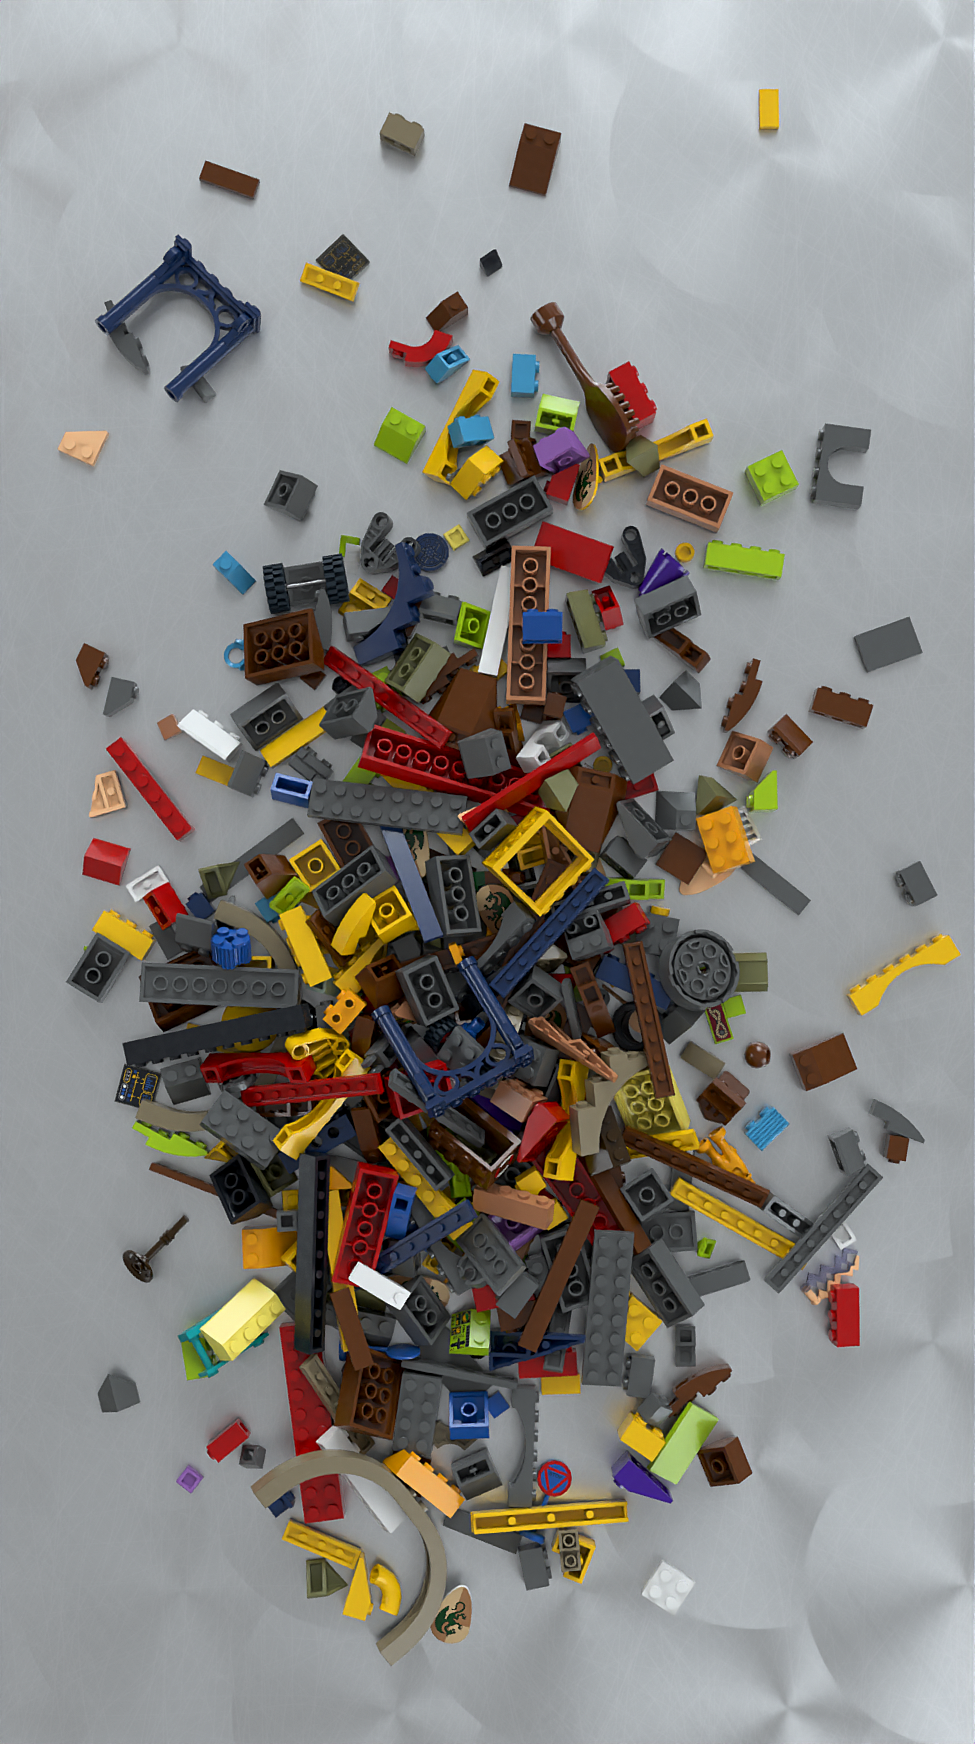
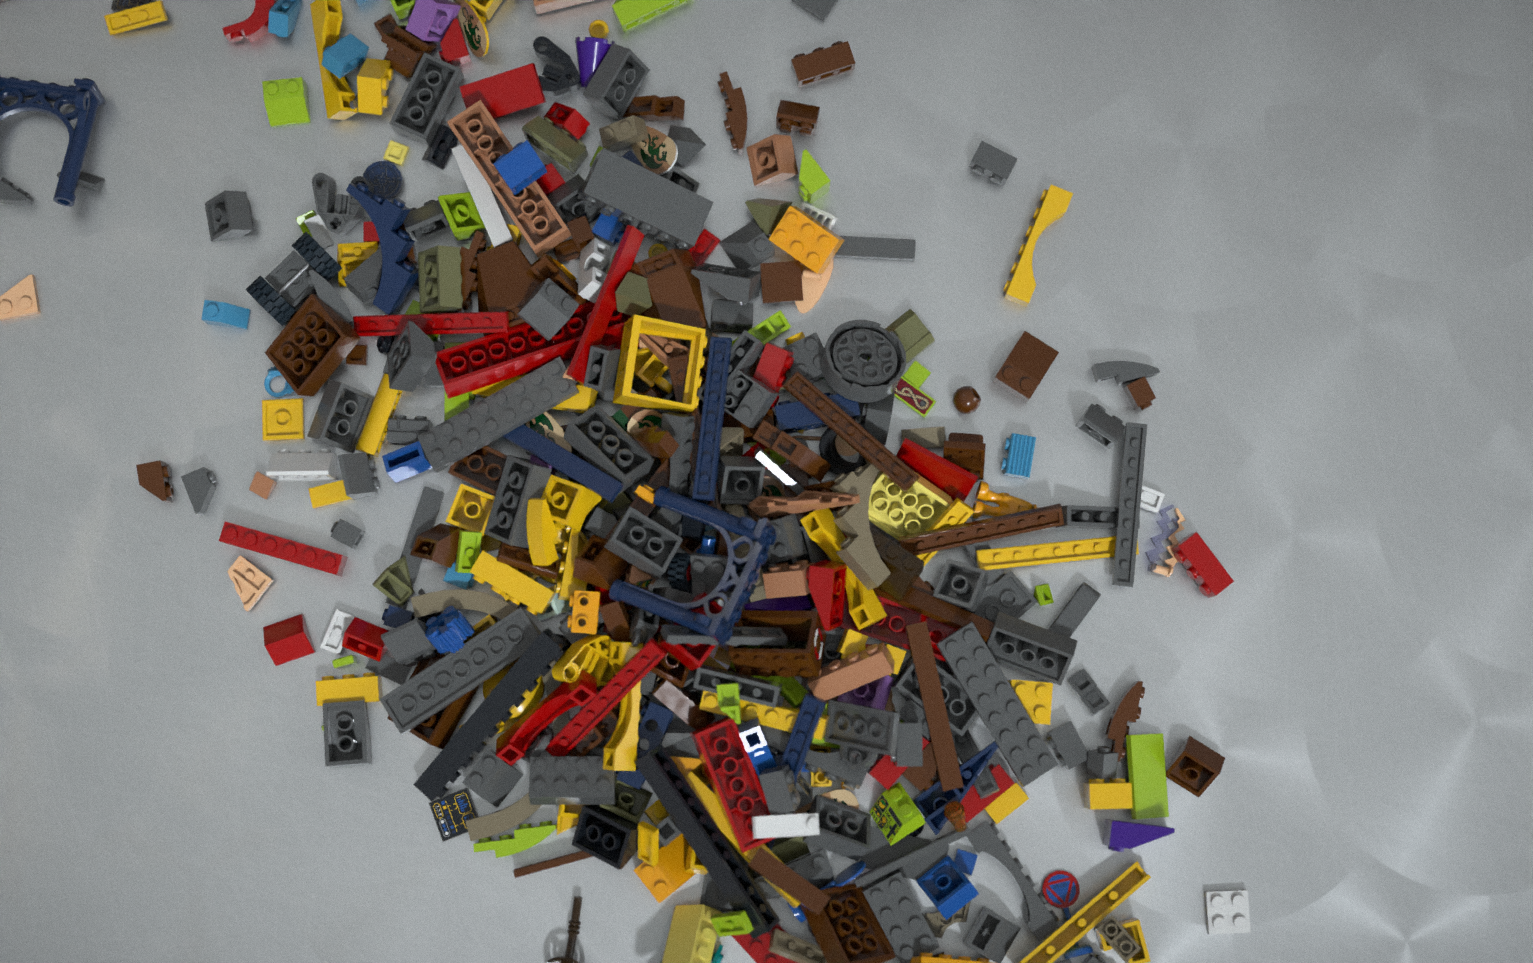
camera: 35 degrees left, 5 degrees down
none -> yellow tile [262,398,305,441]
none -> dark grey brick [330,519,365,550]
none -> lime tile [332,655,358,669]
none -> dark tan brick [599,115,649,151]
none -> reddish brown slope [629,426,679,458]
none -> shield [631,126,678,175]
none -> yellow tile [638,821,659,867]
none -> yellow tile [654,376,673,394]
none -> lime plate [710,910,753,937]
none -> lime slope [717,682,741,724]
none -> dark grey brick [759,764,800,816]
none -> red tile [896,438,978,502]
none -> clear orange cone [944,801,967,832]

